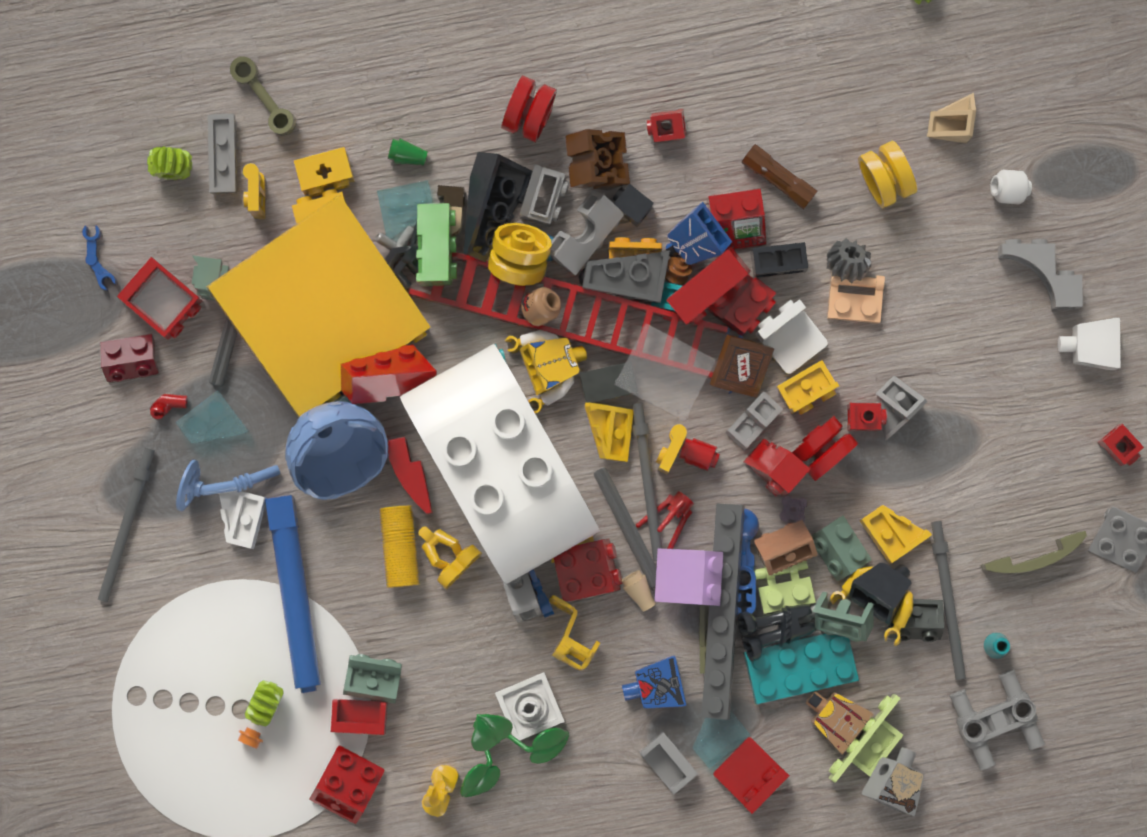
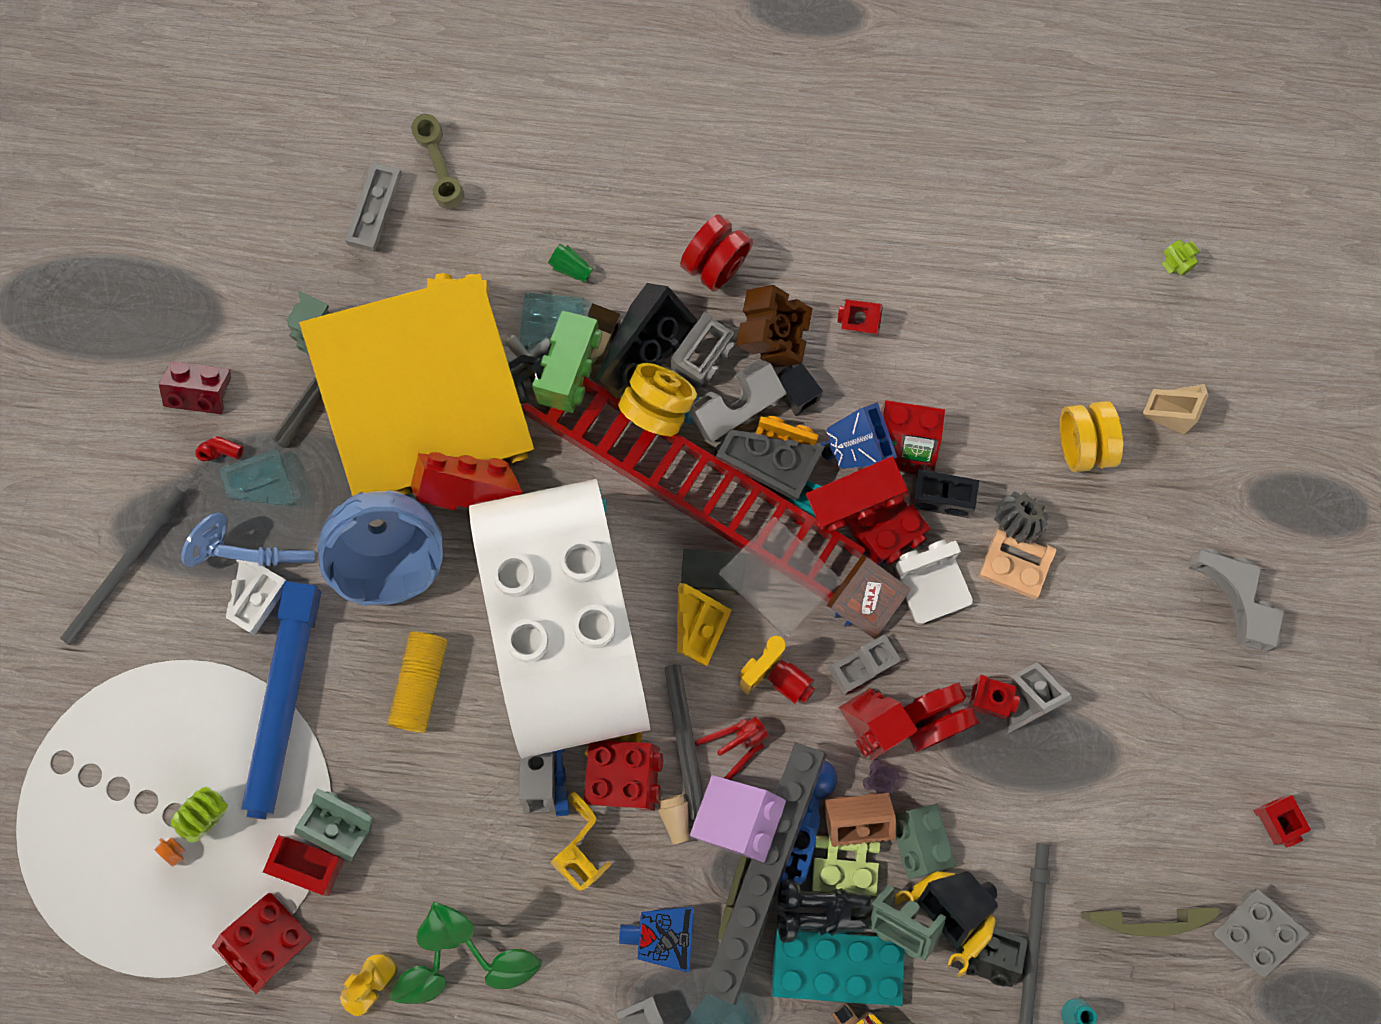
camera: 10 degrees right, 10 degrees down
blue piece [82,225,117,291] -> none
window [117,257,203,340] -> none
lime gear [147,146,193,180] -> none
yellow plate [243,163,265,219] -> none
yellow brick [294,147,355,197] -> none
red slope [388,437,433,514] -> none
yellow piece [418,526,482,590] -> none
white plate [495,672,565,740] -> none
torso [505,330,587,413] -> none
medium nougat head [521,287,561,326] -> none
dark grey bar [632,403,662,561] -> none
dark orange wheel [665,257,692,285] -> none
reddish brown axle [741,144,818,210] -> none
yellow bracket [776,360,839,415] -> none
yellow wing [859,505,932,564] -> none
white head [990,169,1032,205] -> none
white torso [1058,318,1121,370] -> none

